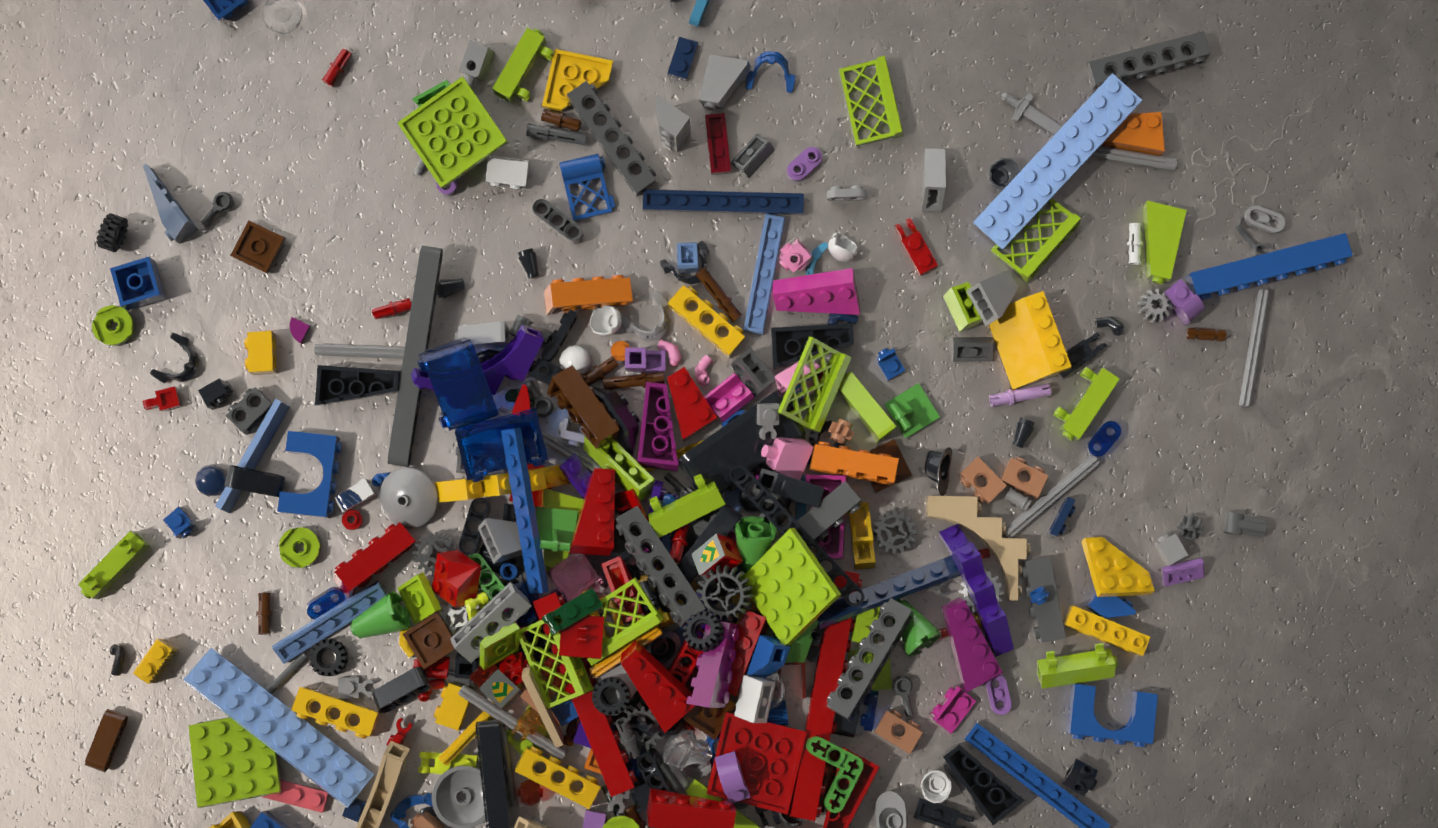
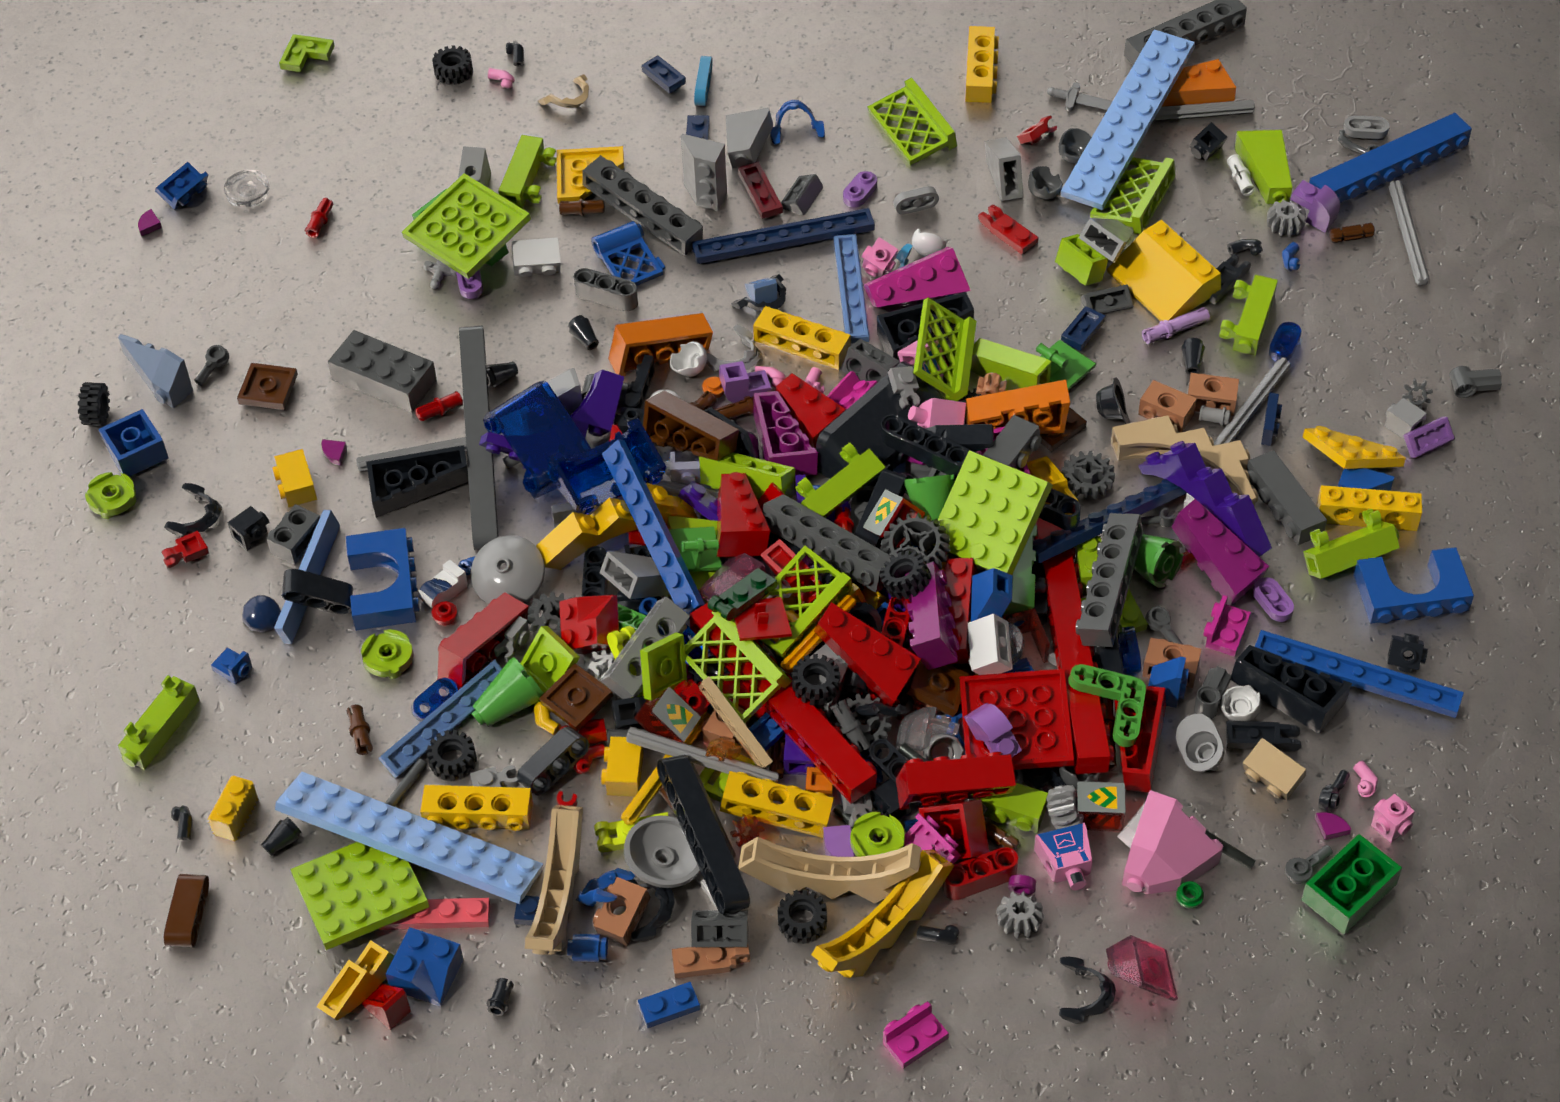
camera: 15 degrees left, 30 degrees down
dark grey pin [526,123,587,146] -> none
reddish brown pin [695,267,742,322] -> none
blue bracket [875,347,905,381] -> none
blue plate [1029,587,1049,605] -> none
none -> magenta tile [138,209,162,237]
none -> black cone [261,817,302,856]
none -> dark grey brick [328,330,437,413]
none -> light grey plate [494,616,530,662]
none -> yellow brick [965,26,999,103]
none -> red plate [1017,115,1057,144]
none -> dark grey hair [1028,166,1063,200]
none -> dark blue plate [1061,306,1106,351]
none -> blue slope [1148,657,1189,708]
none -> black brick [1190,122,1227,161]
none -> dark grey piece [1194,666,1231,719]
none -> blue arm [1282,242,1300,271]

